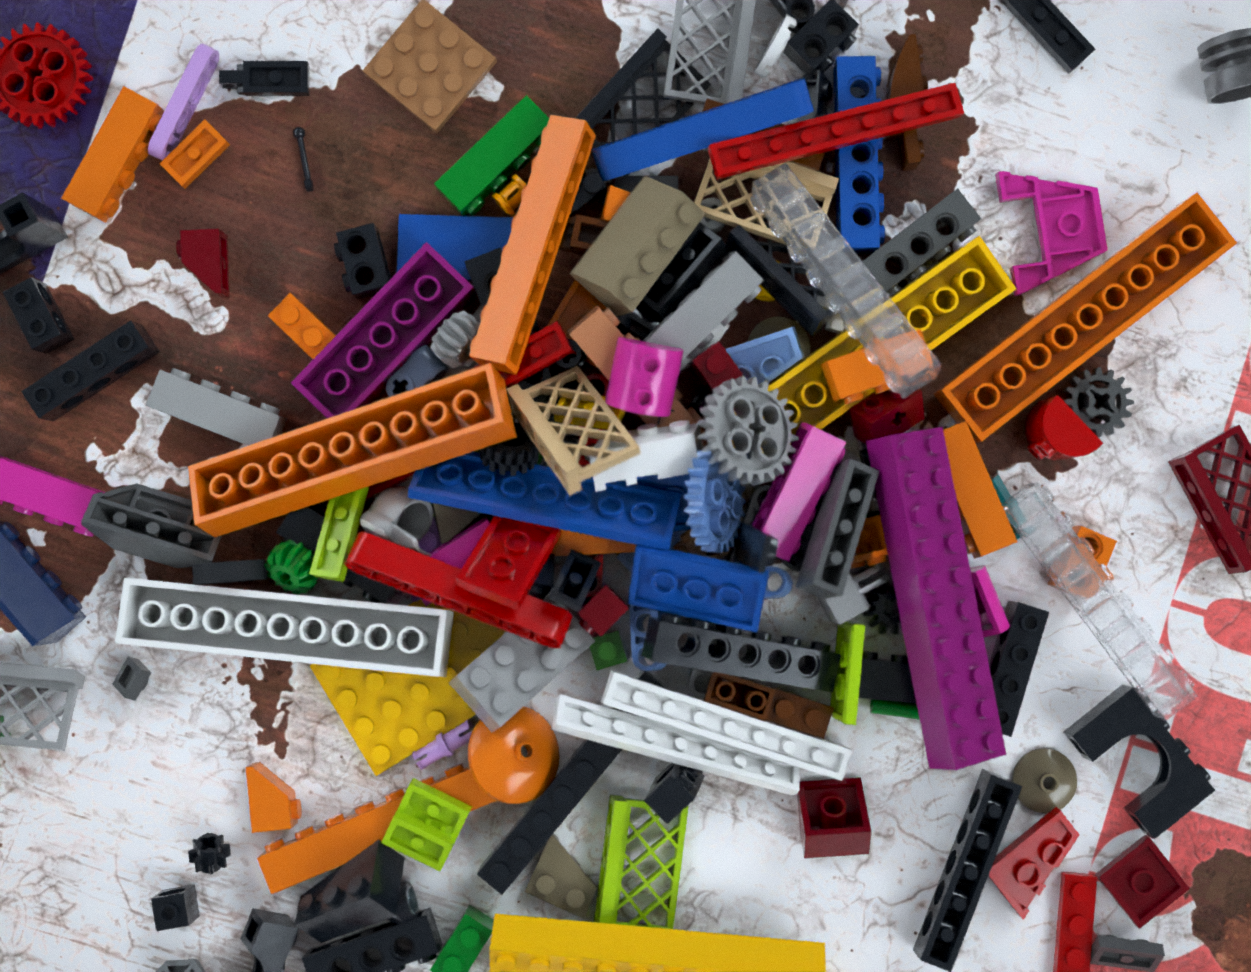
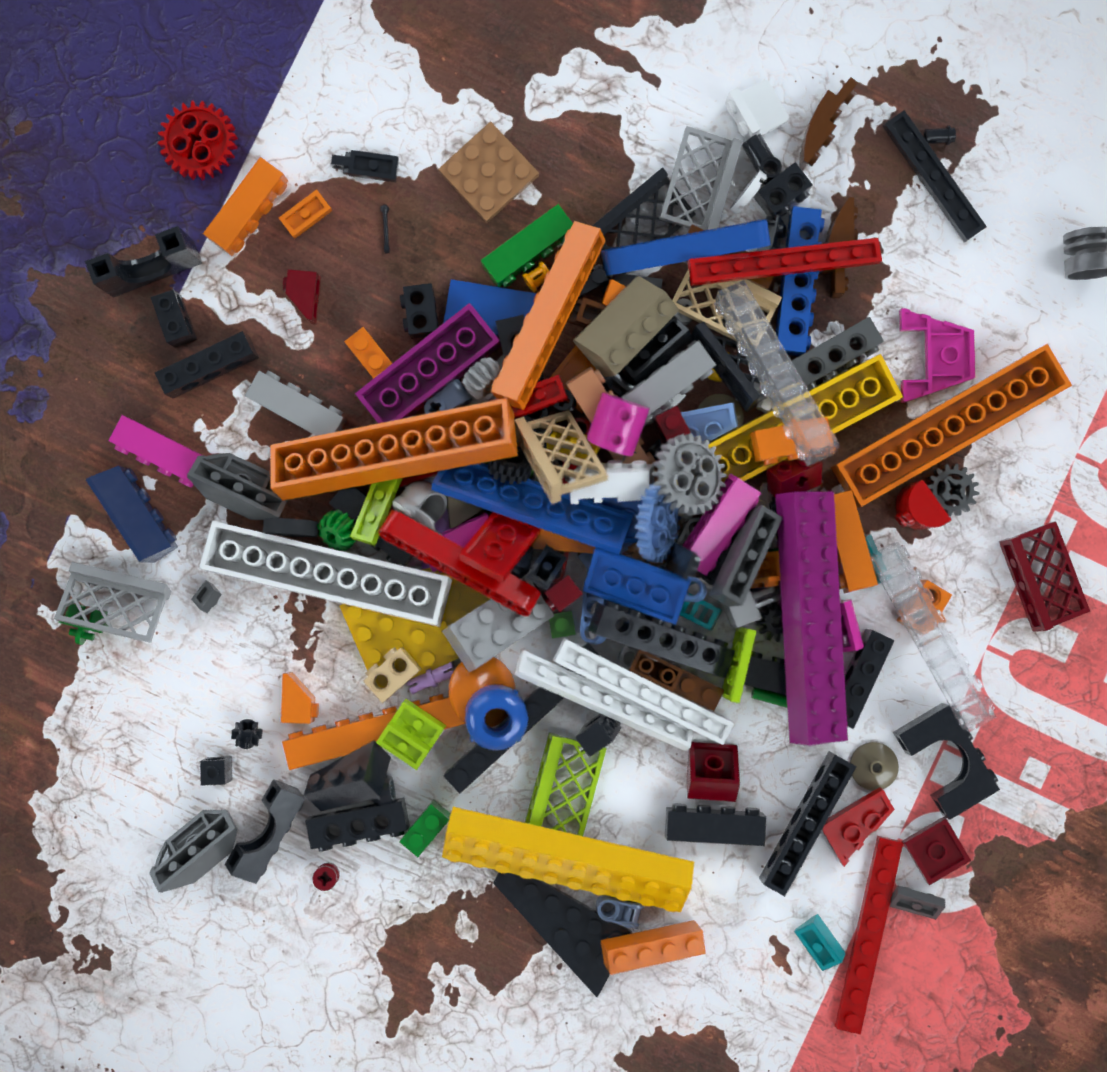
camera: 10 degrees right, 0 degrees up
lavender beam [148,43,220,161] -> none
dark tan wing [525,833,597,919] -> none
none -> tan brick [363,647,422,703]
none -> blue piece [465,684,528,750]
none -> black brick [665,803,766,846]
none -> teal slope [680,593,723,631]

